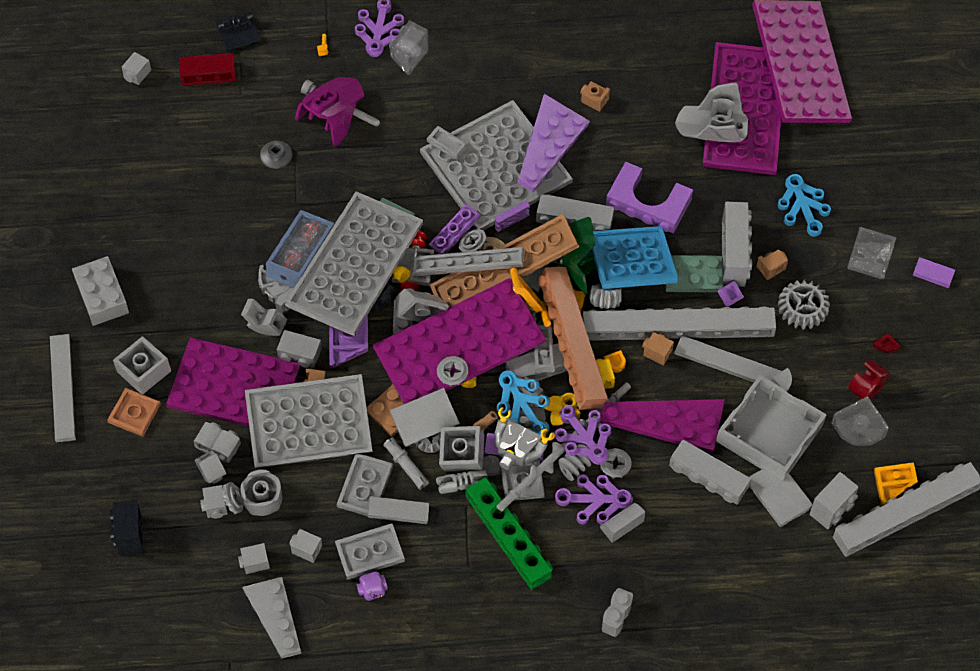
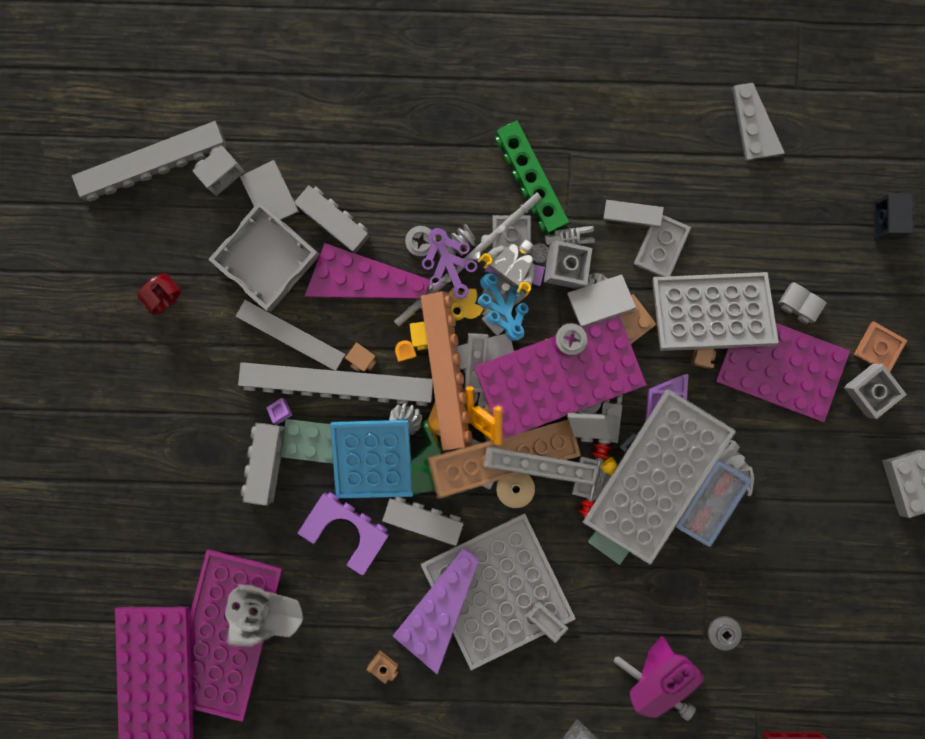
camera: 175 degrees left, 25 degrees up
light grey brick [195,450,227,484] -> none
light grey brick [200,485,227,519] -> none
light grey gear [222,482,244,514] -> none
light grey brick [238,543,270,574] -> none
light grey brick [241,299,287,336] -> none
light grey brick [241,470,283,516] -> none
light grey brick [277,330,322,368] -> none
light grey brick [290,529,322,563] -> none
light grey plate [335,523,405,580] -> none
medium lavender head [356,571,388,601] -> none
light grey pin [384,437,429,490] -> none
medium lavender tile [429,204,481,254] -> none
light grey gear [459,229,487,252] -> none
medium nougat arm [473,411,498,432] -> none
medium lavender tile [495,201,530,232] -> none
medium lavender plant [555,474,633,525] -> none
light grey brick [600,503,645,543] -> none
light grey brick [602,588,633,637] -> none
medium nougat brick [756,249,788,280] -> none
light grey tile [772,368,792,392] -> none
dark azure plant [778,174,831,237] -> none
light grey gear [778,279,830,330] -> none
clear slope [832,396,889,446] -> none
clear slope [847,227,897,280] -> none
dark red tile [873,333,901,353] -> none
light orange wing [874,463,918,506] -> none
medium lavender tile [913,257,955,288] -> none

